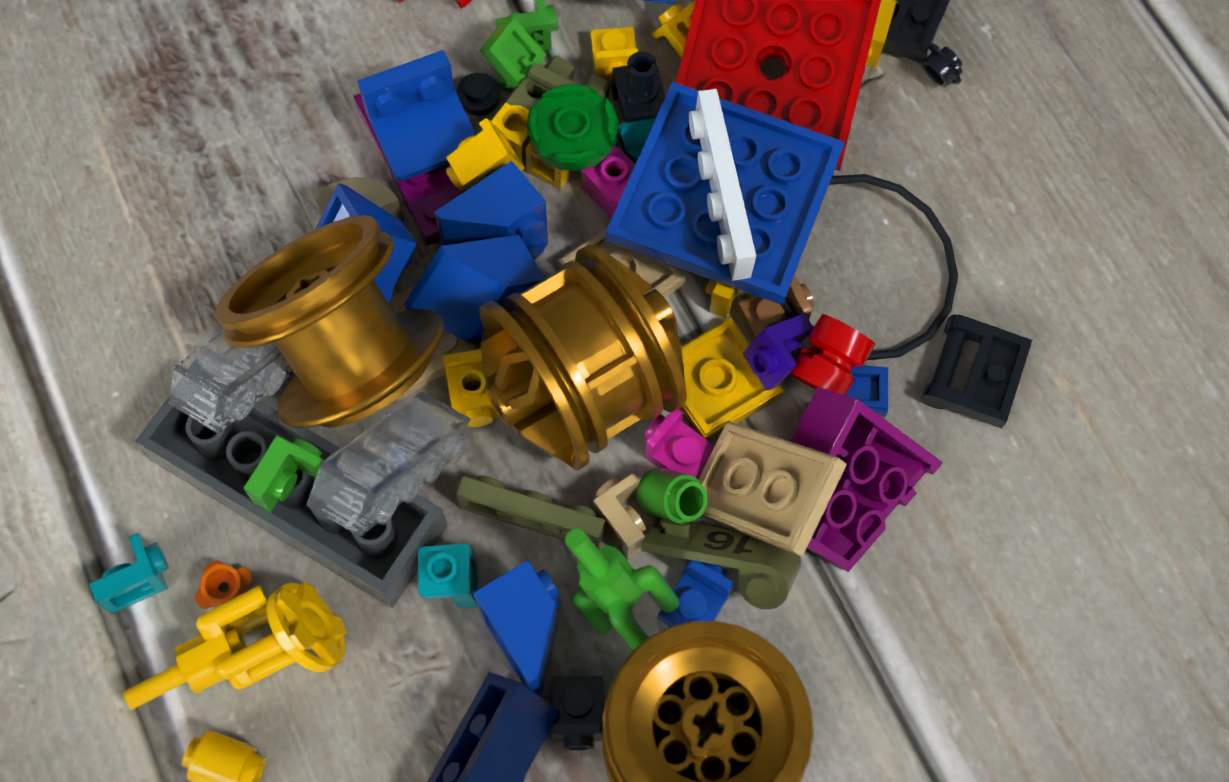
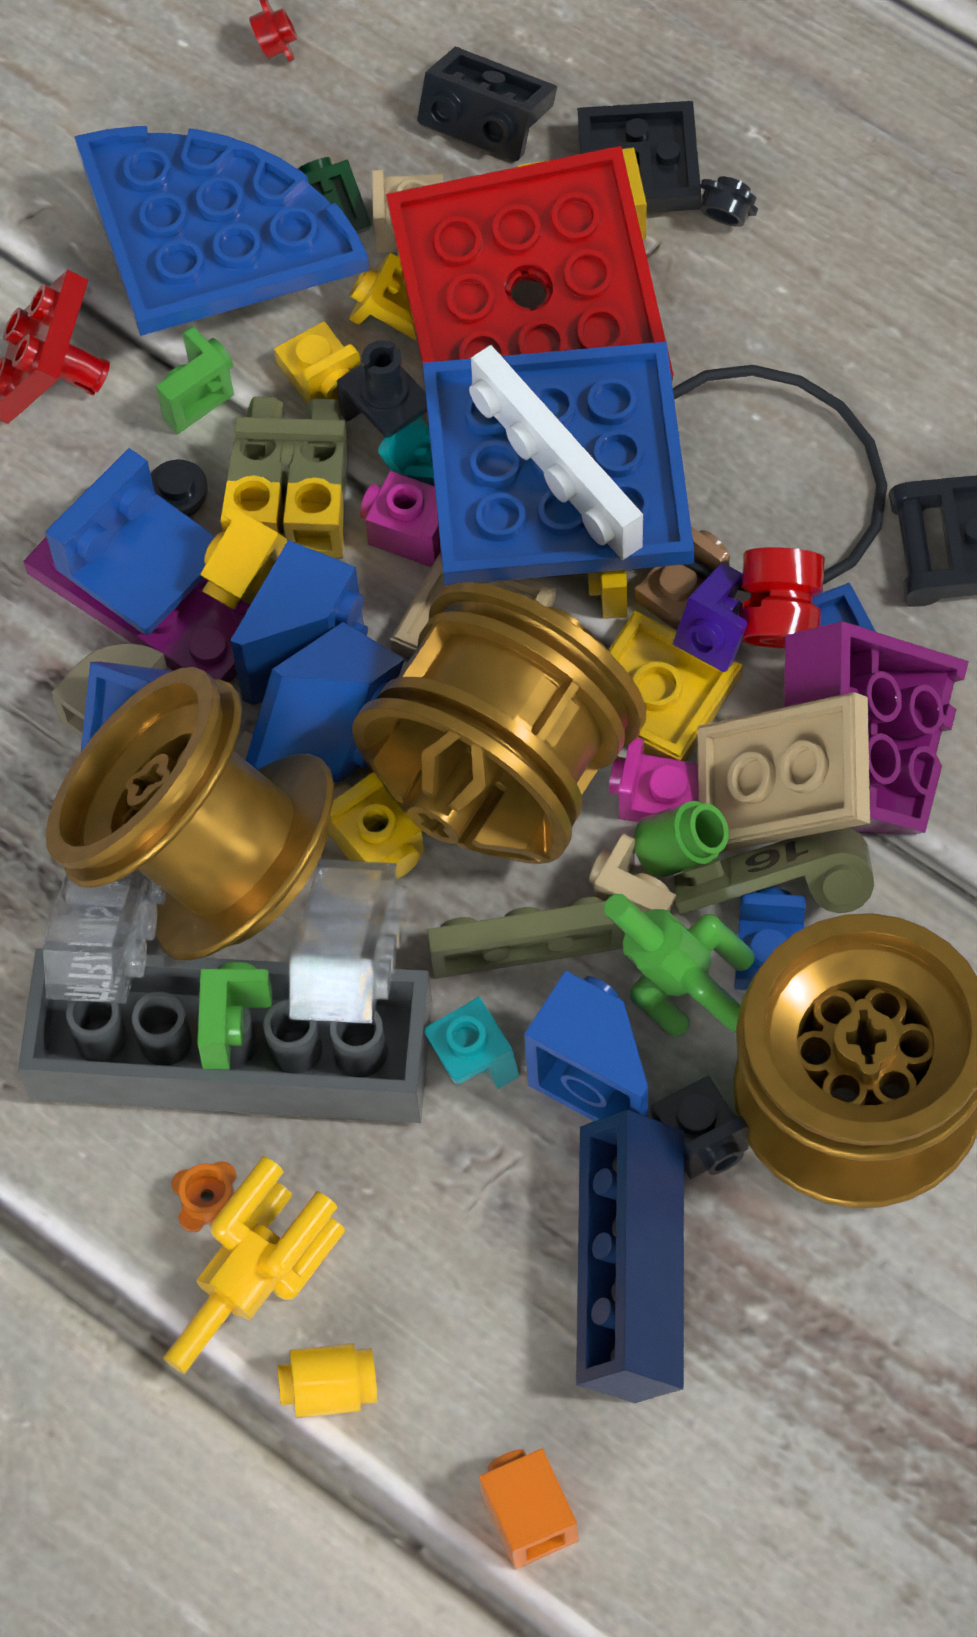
camera: 20 degrees left, 5 degrees down
teal bracket [89,533,169,615] -> none
yellow wheel [267,582,347,673] -> none
bright green bracket [479,17,546,89] -> none
green tile [527,84,618,171] -> none

